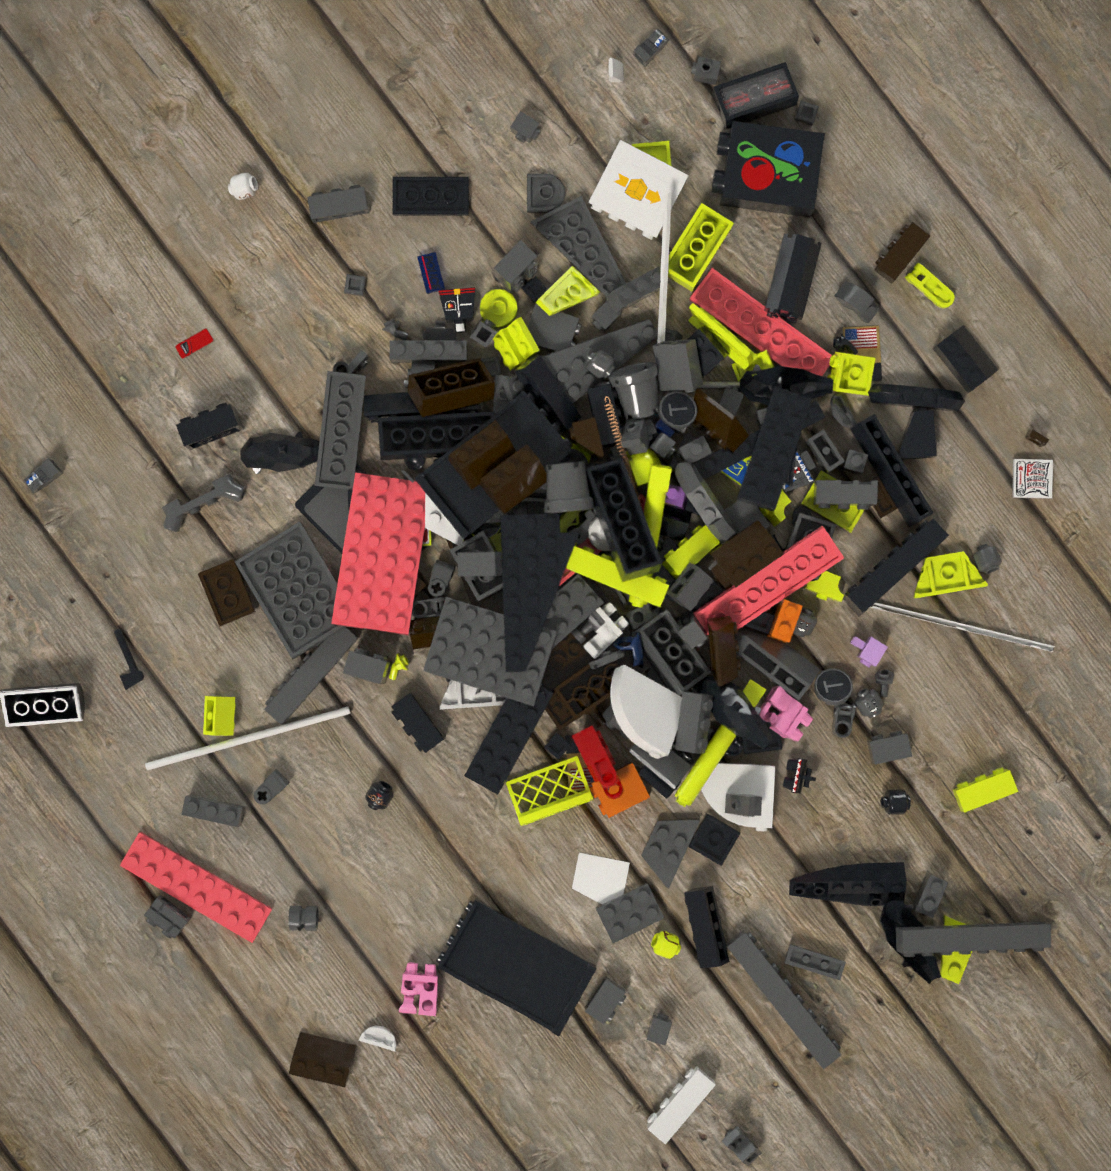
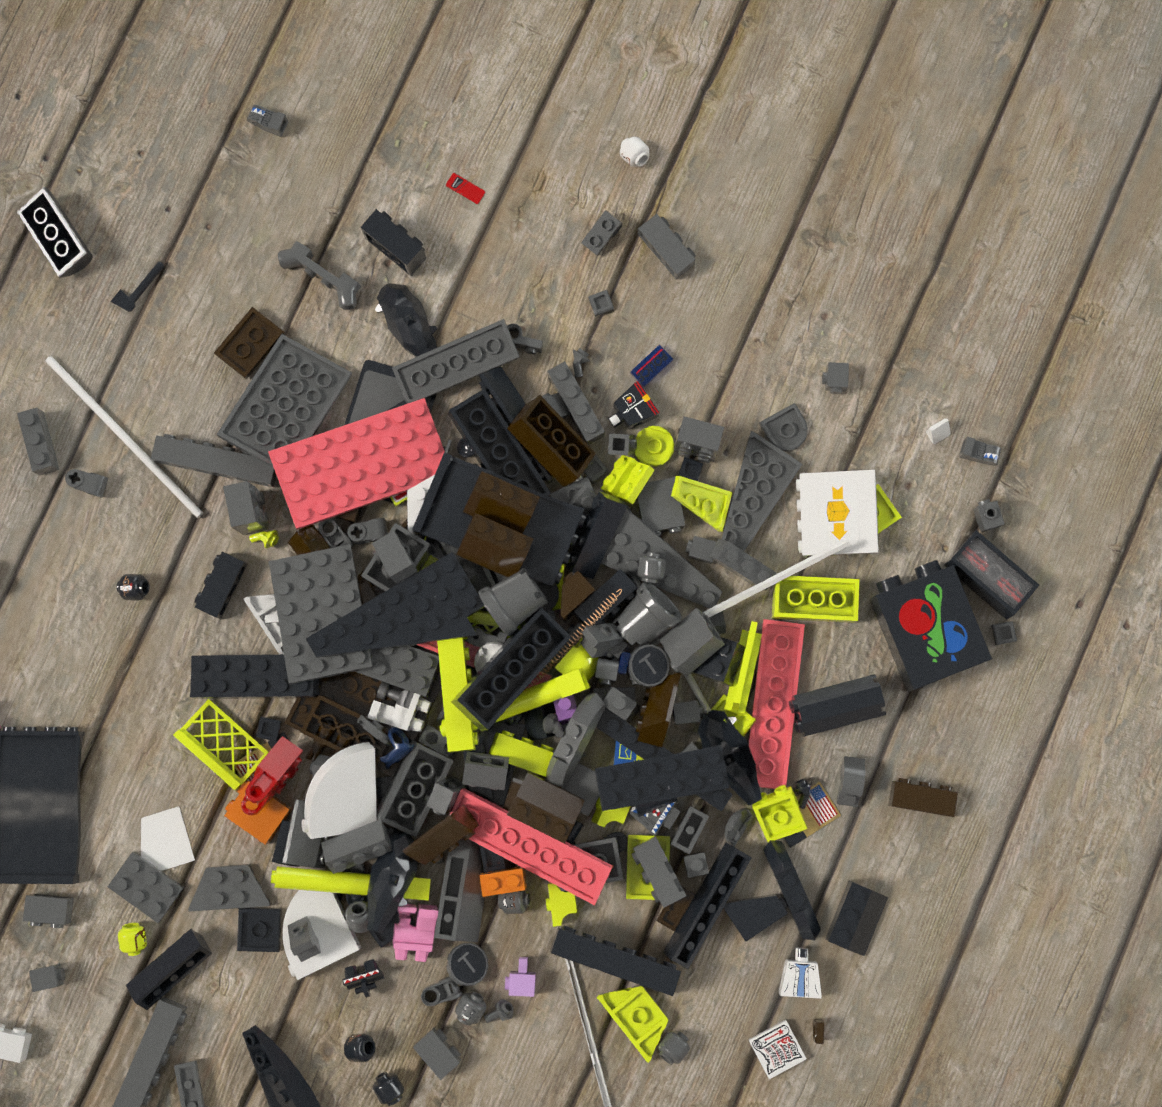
camera: 60 degrees right, 5 degrees down
neon yellow brick [203,696,236,736] -> none
black tile [392,177,469,216] -> none
dark grey piece [423,321,456,340] -> none
neon yellow plate [905,263,955,308] -> none
none -> black head [344,1034,376,1062]
none -> dark grey head [345,901,369,933]
none -> dark grey plate [543,713,564,738]
none -> dark grey plate [581,210,623,255]
none -> white torso [779,948,822,998]

